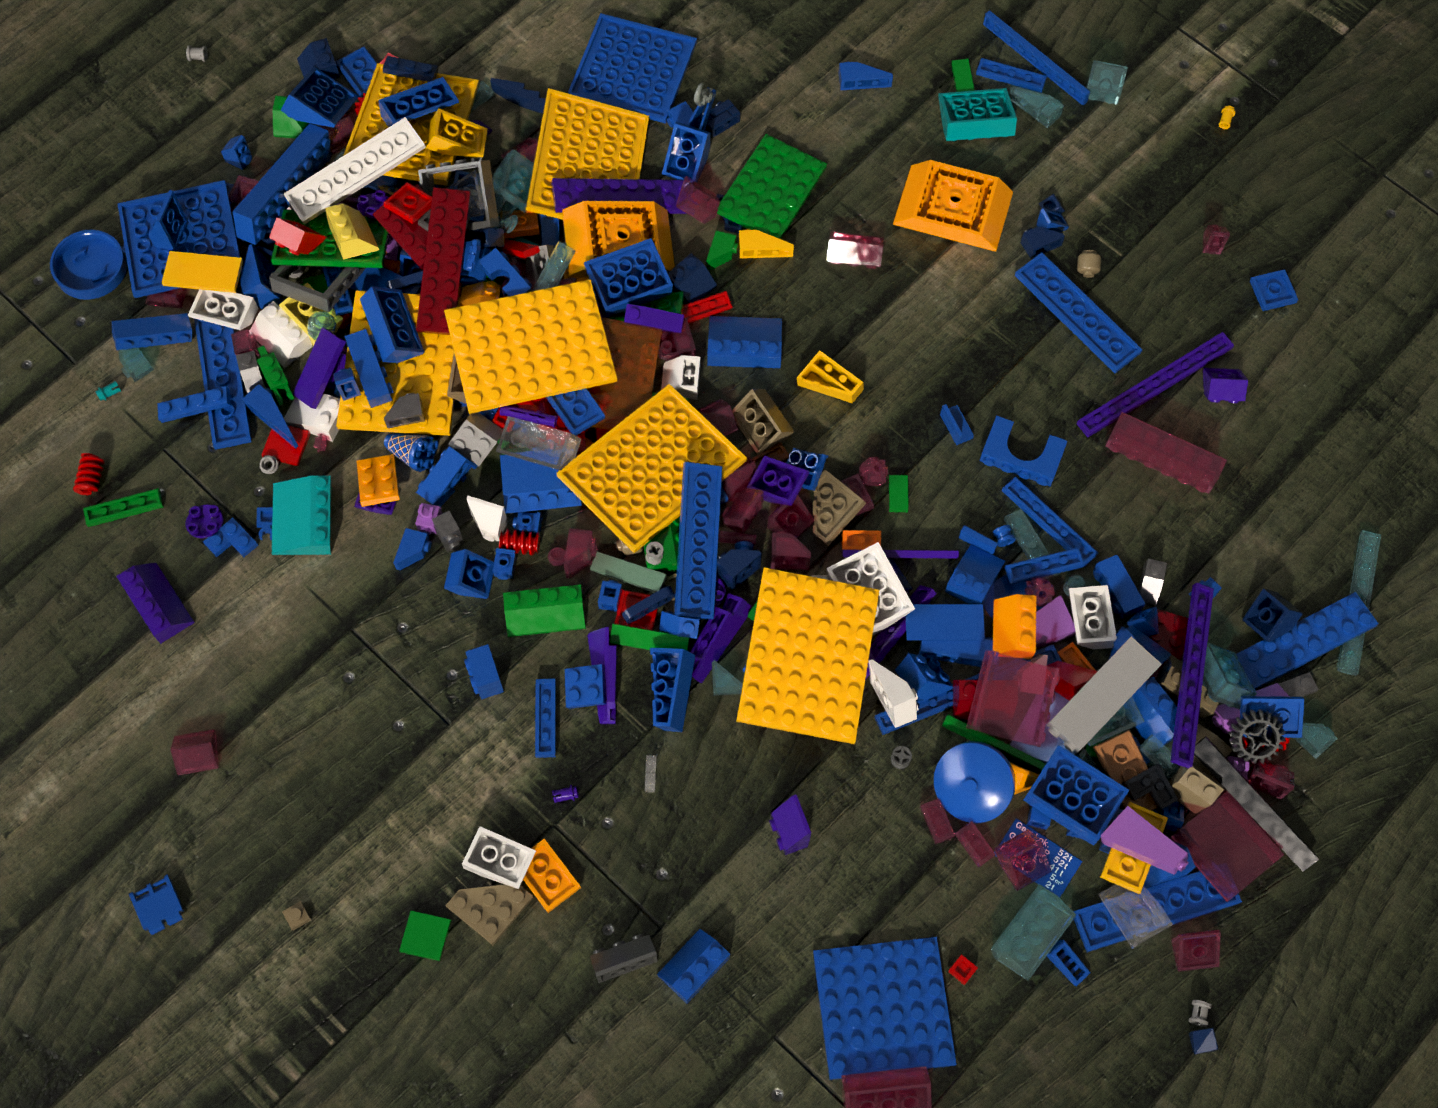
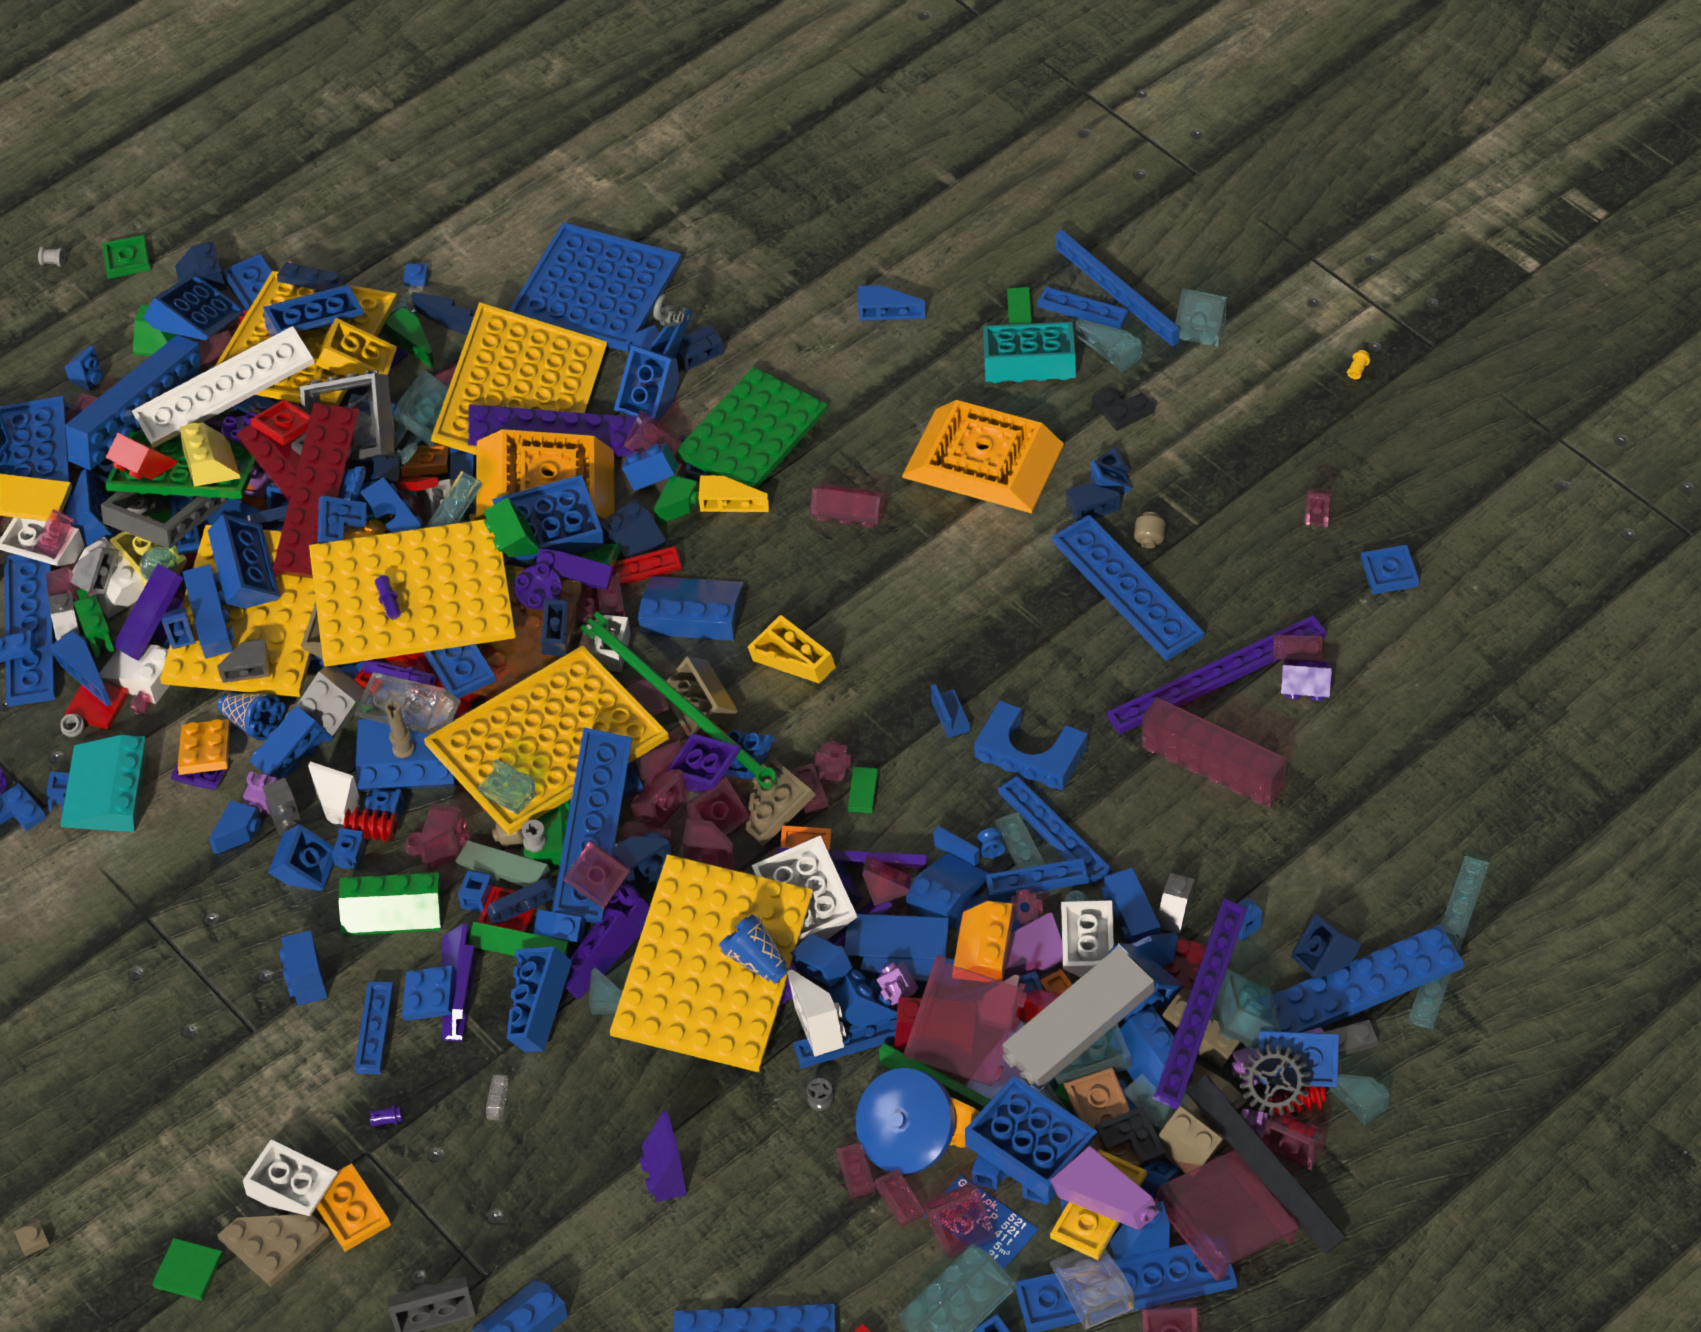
camera: 10 degrees right, 15 degrees down
none -> clear pink plate [33,509,74,559]
none -> flat silver slope [71,547,120,594]
none -> green tile [102,235,151,279]
none -> blue plate [318,495,366,543]
none -> dark purple axle [375,575,401,620]
none -> green slope [384,307,435,368]
none -> dark tan pin [385,700,414,758]
none -> blue plate [403,264,429,286]
none -> clear light blue bracket [478,759,536,815]
none -> green slope [483,497,541,557]
none -> dark purple dish [515,563,562,610]
none -> dark blue brick [541,600,569,656]
none -> clear pink slope [563,840,631,909]
none -> green hinge [580,612,777,789]
none -> dark purple hinge [617,884,640,907]
none -> blue brick [622,443,679,491]
none -> blue cone [718,914,789,984]
none -> blue brick [790,934,852,987]
none -> clear pink slope [862,856,912,906]
none -> medium lavender brick [877,961,919,1005]
none -> black plate [1092,387,1155,431]
none -> clear pink plate [1273,635,1322,660]

